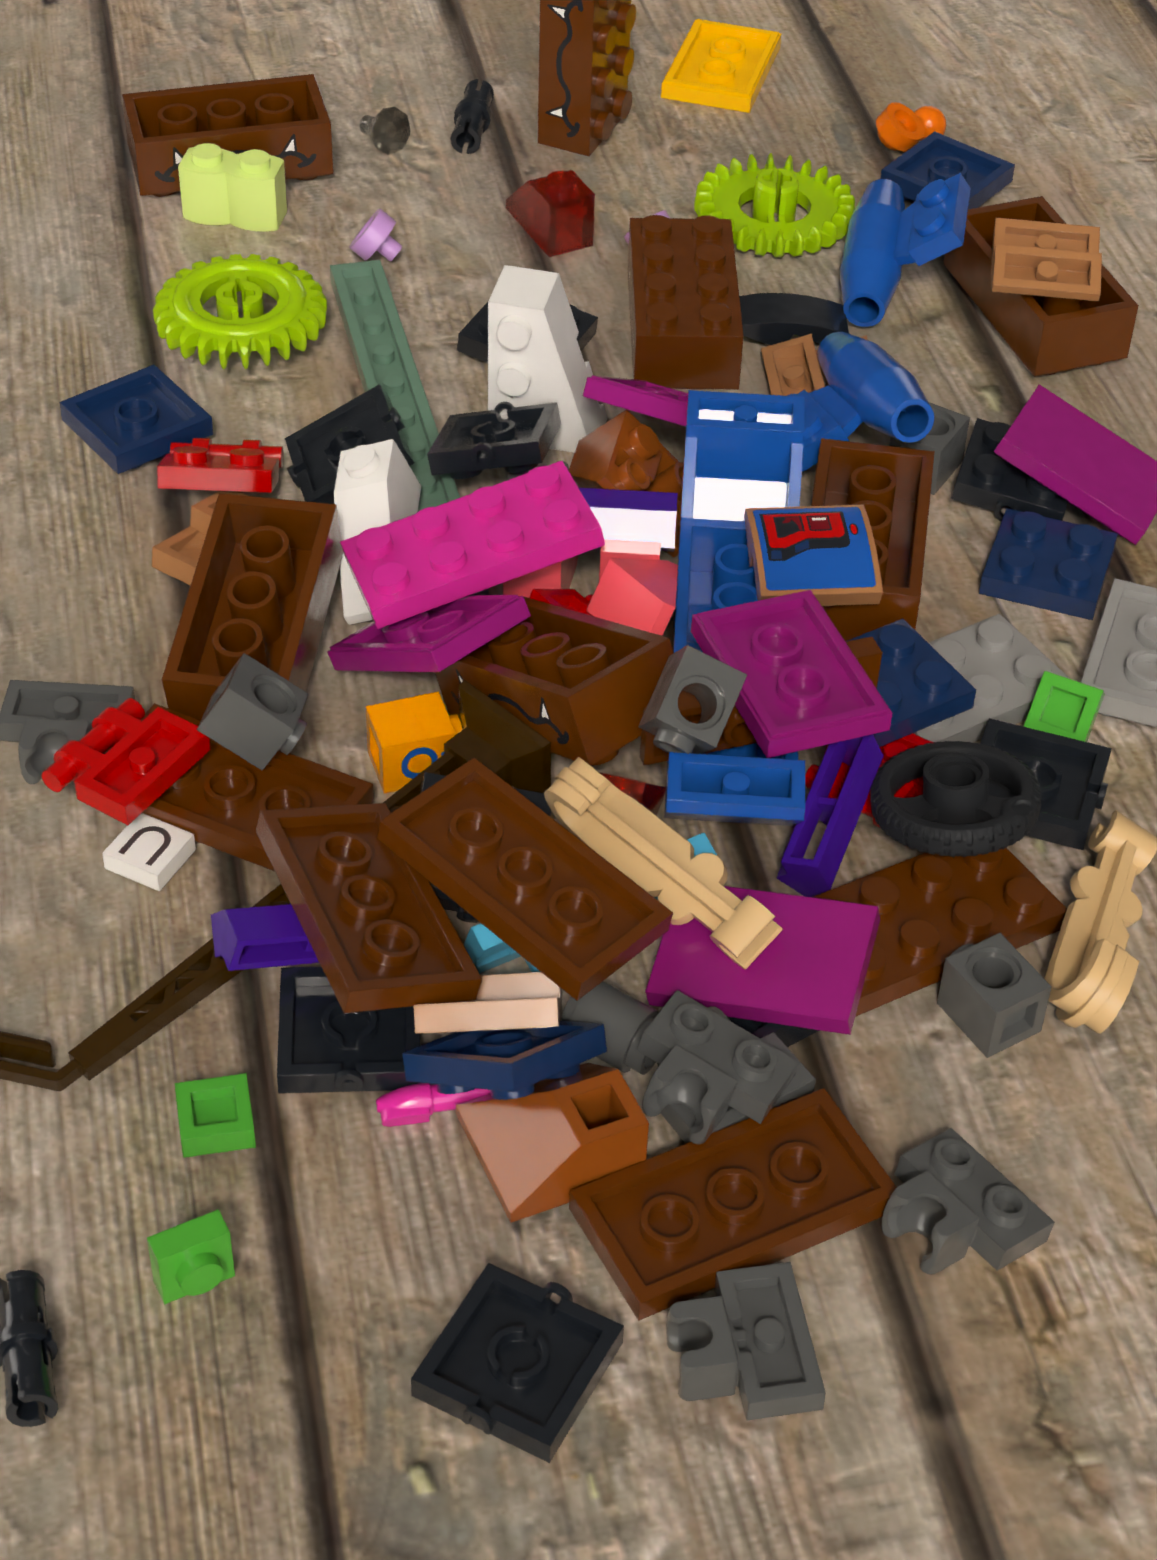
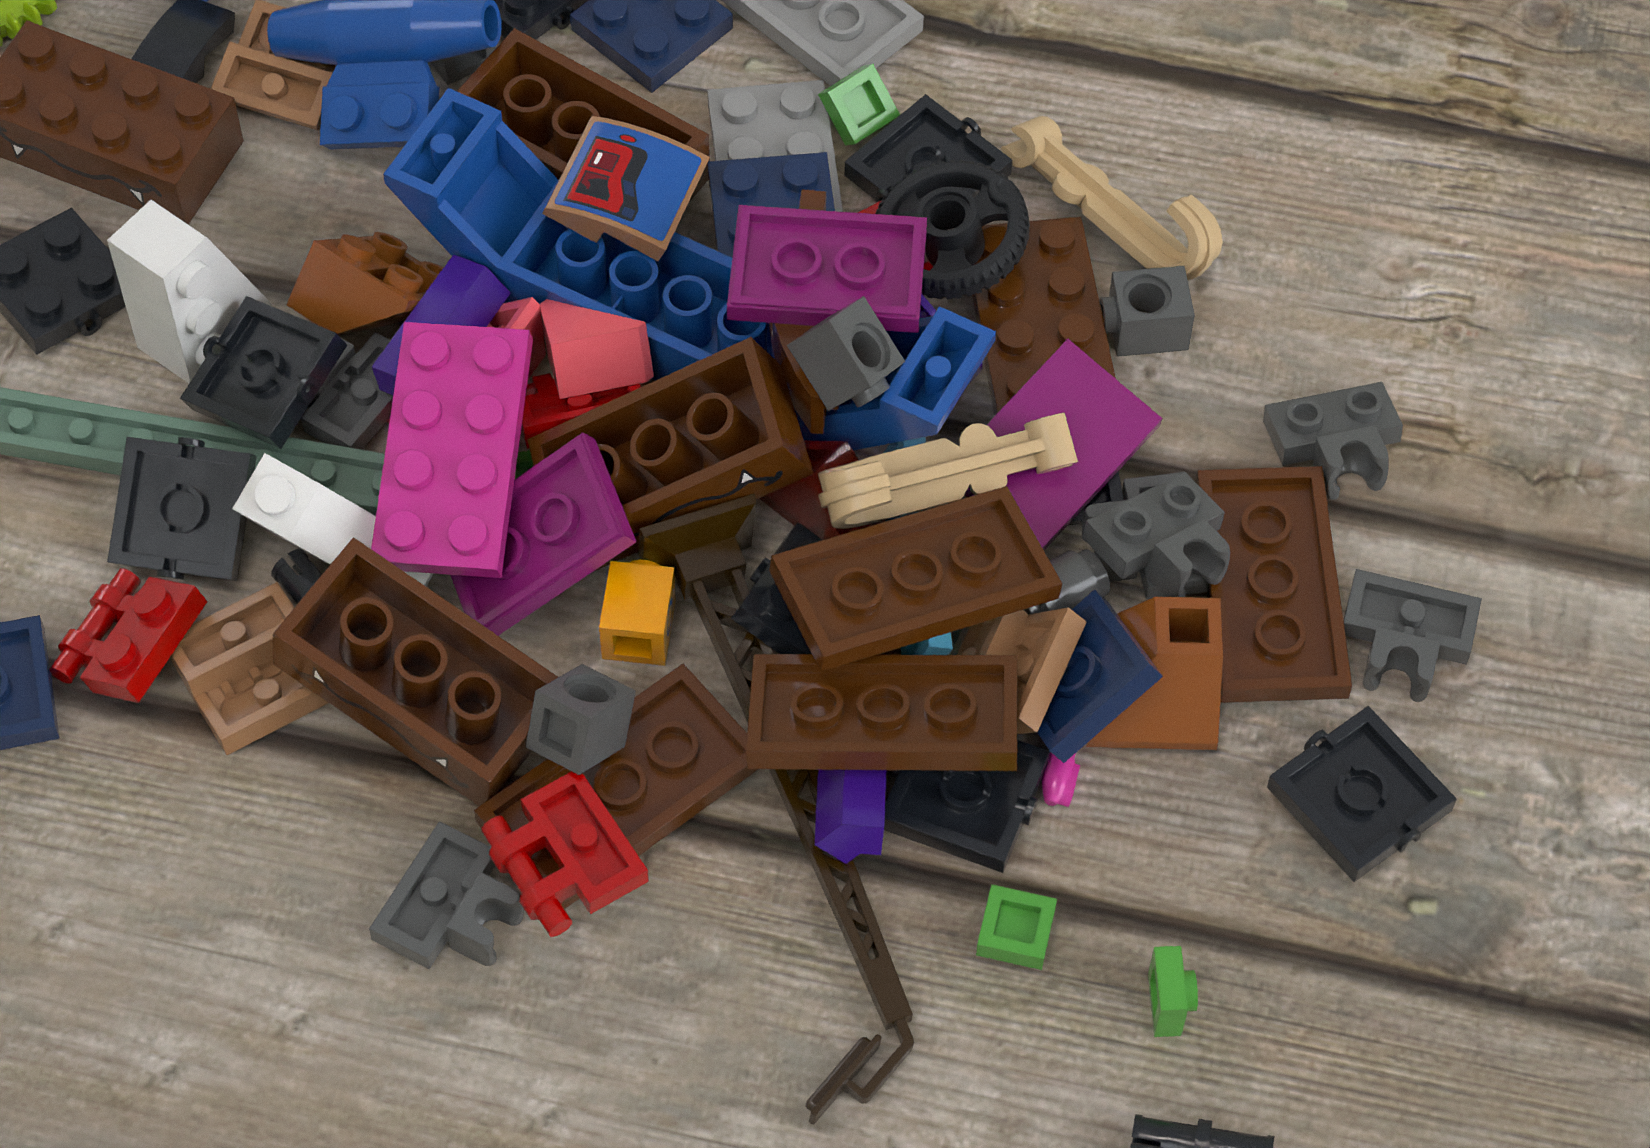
camera: 65 degrees left, 15 degrees up
white tile [102,813,196,891] -> none
magenta tile [583,375,688,426] -> none

